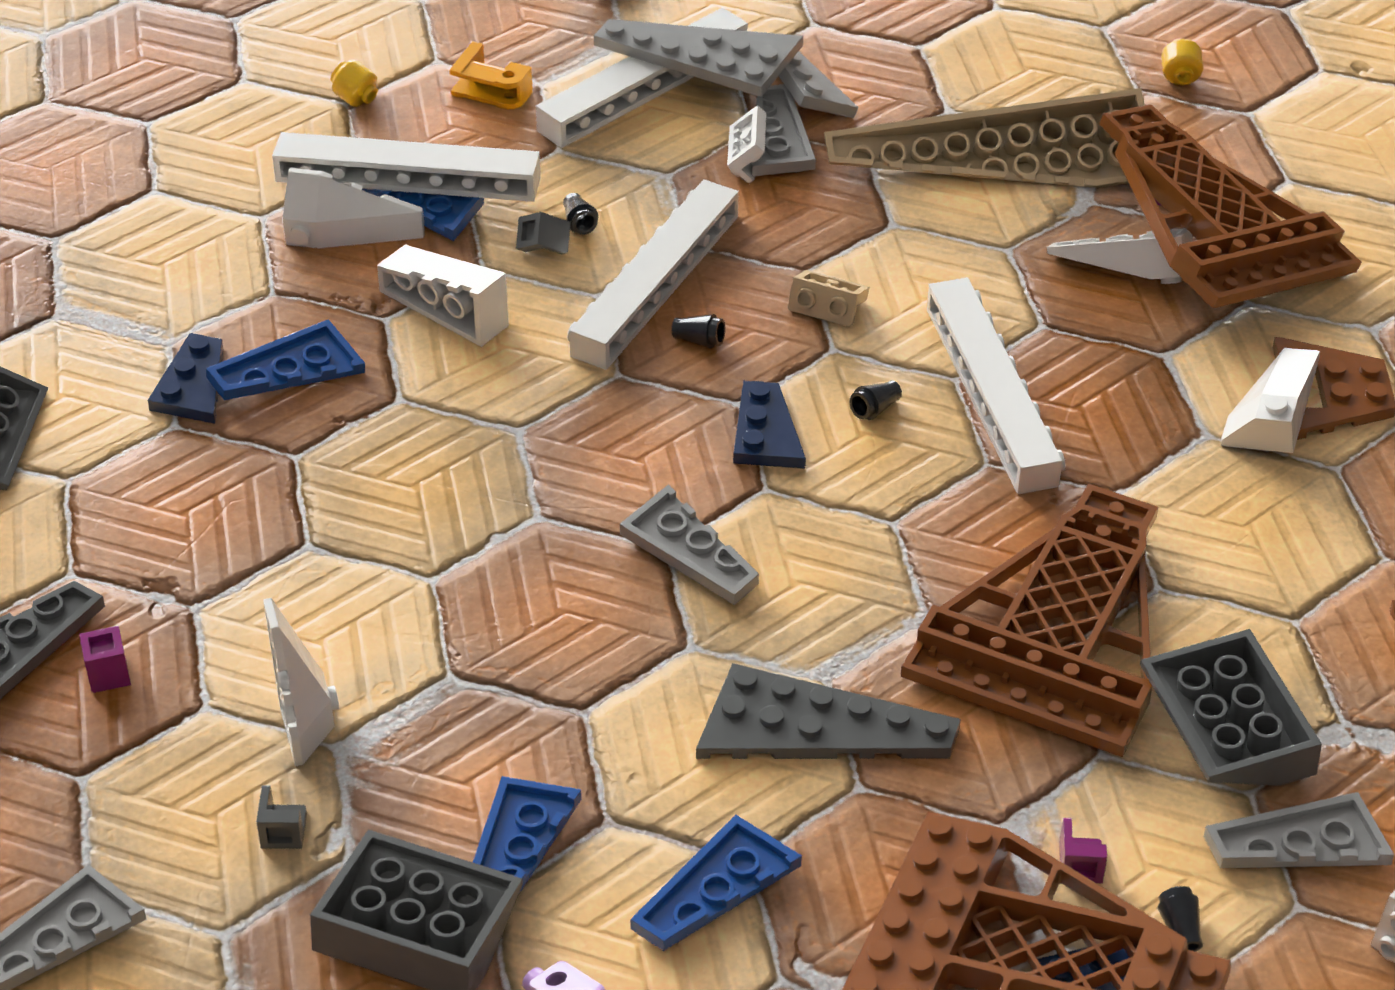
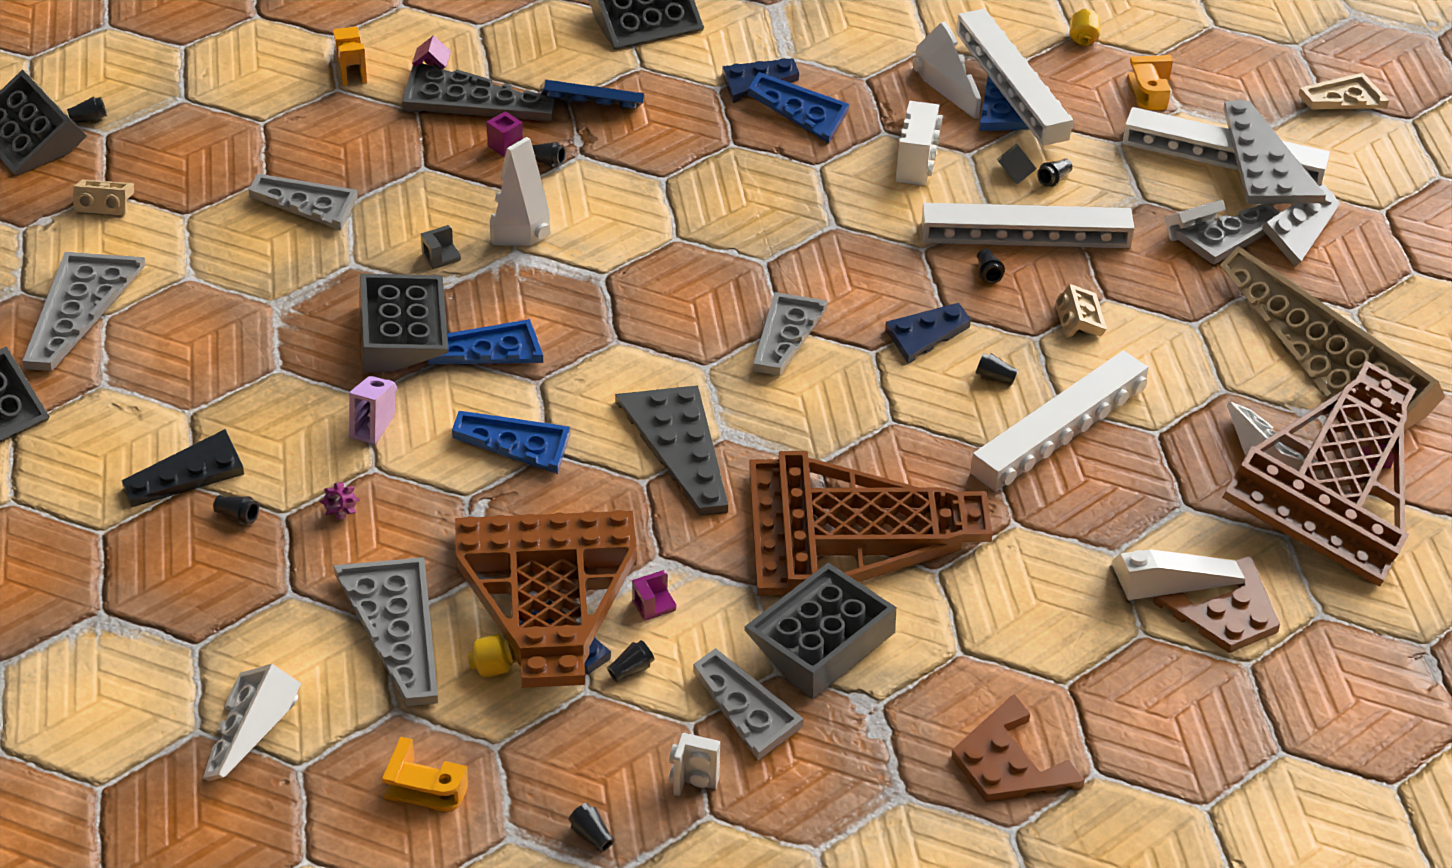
camera: 60 degrees right, 0 degrees up
none -> black cone [532,142,566,167]
none -> blue wing [539,79,644,109]

